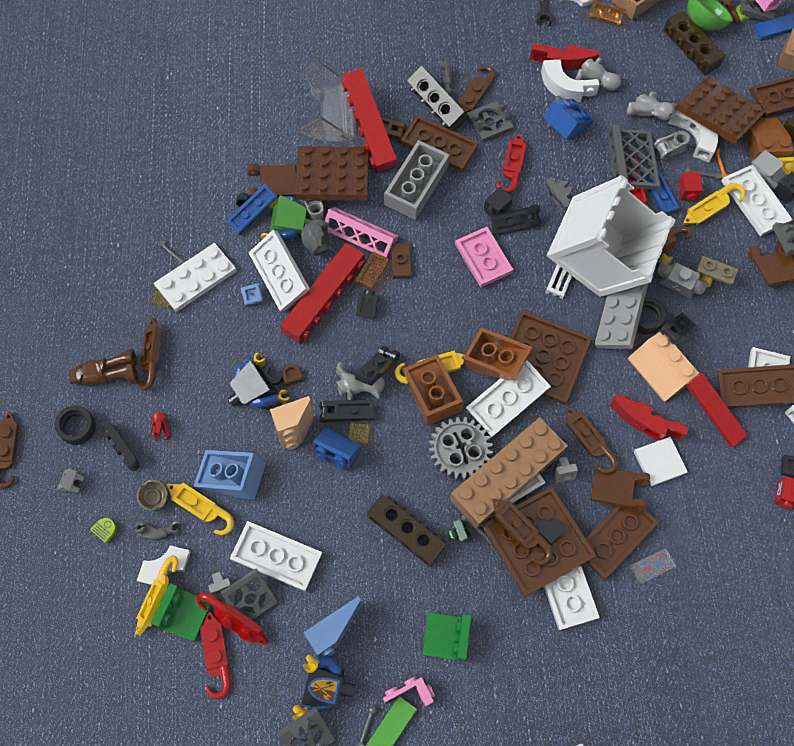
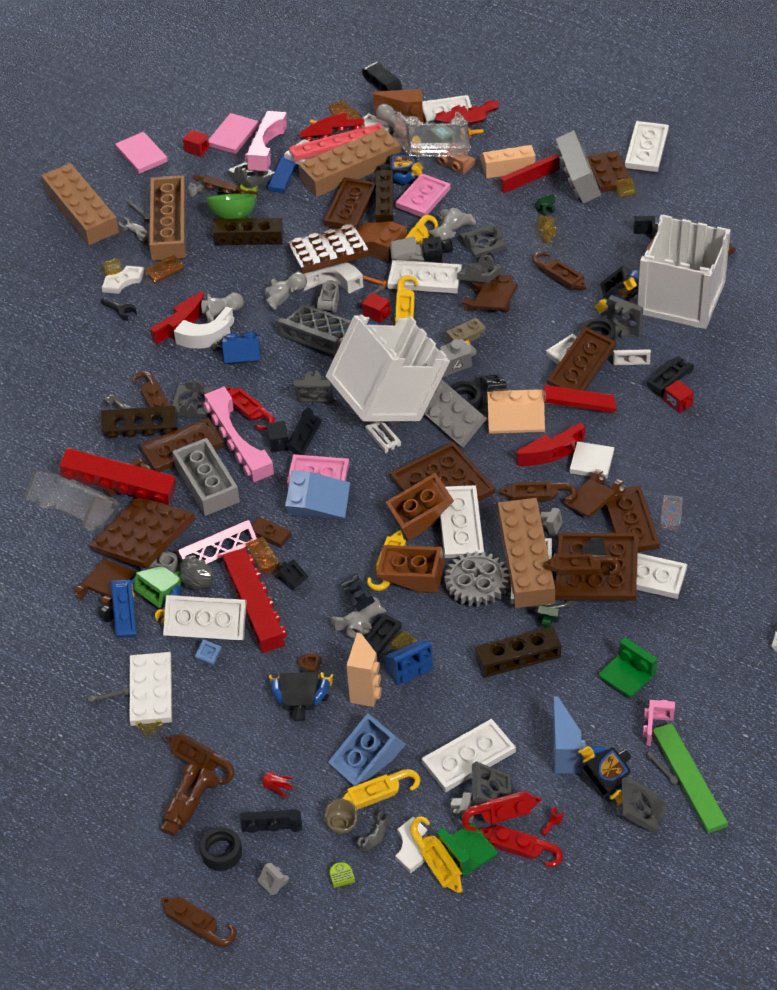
camera: 50 degrees left, 20 degrees down
none -> bright pink arch [203,387,274,483]
none -> medium blue slope [286,470,350,519]
none -> red hand [541,807,564,836]

